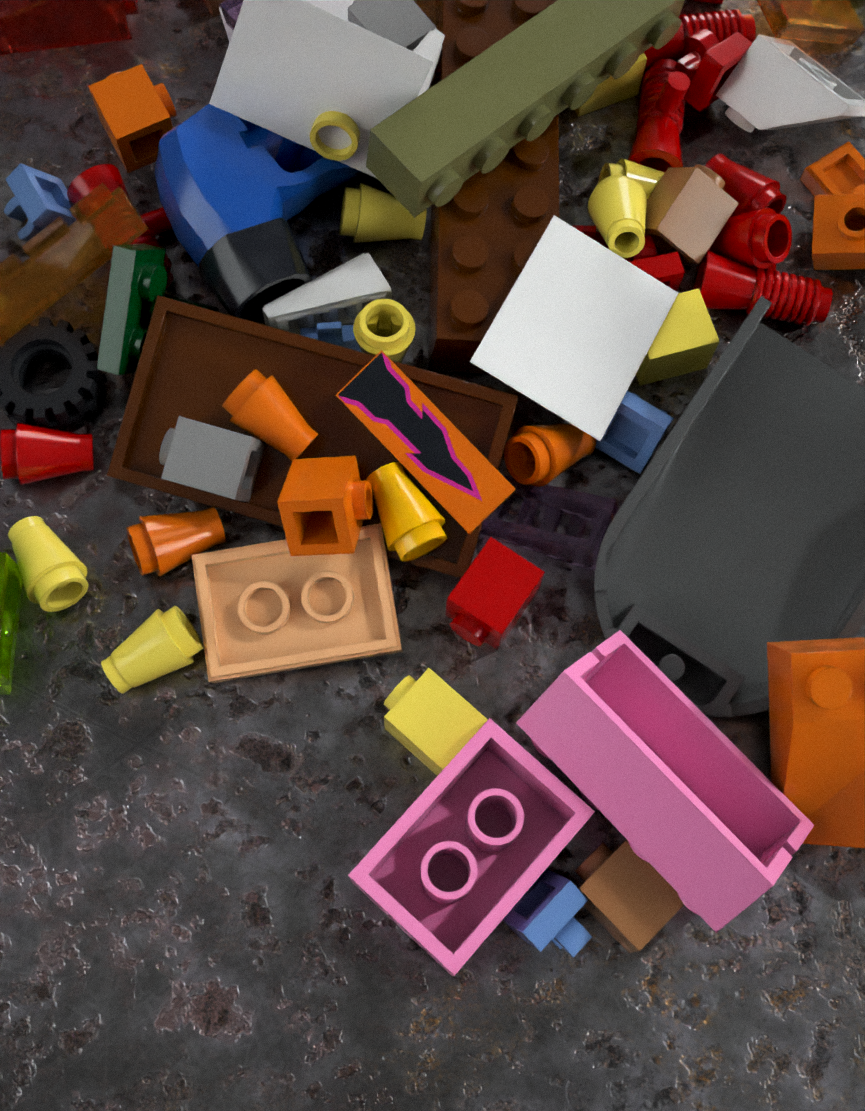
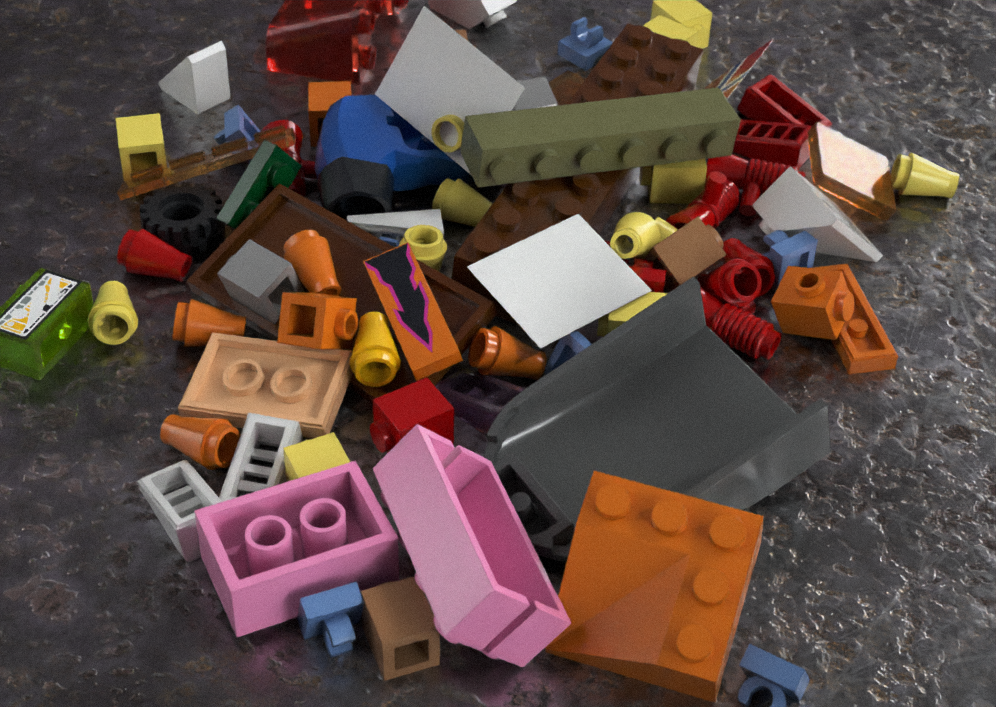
camera: 25 degrees right, 30 degrees down
light yellow cone [101,606,204,694] -> none
red tile [675,29,752,112] -> none
none -> white slope [137,460,222,562]
none -> orange cone [160,414,241,470]
none -> white slope [219,413,303,502]
none -> medium blue tile [762,230,818,292]

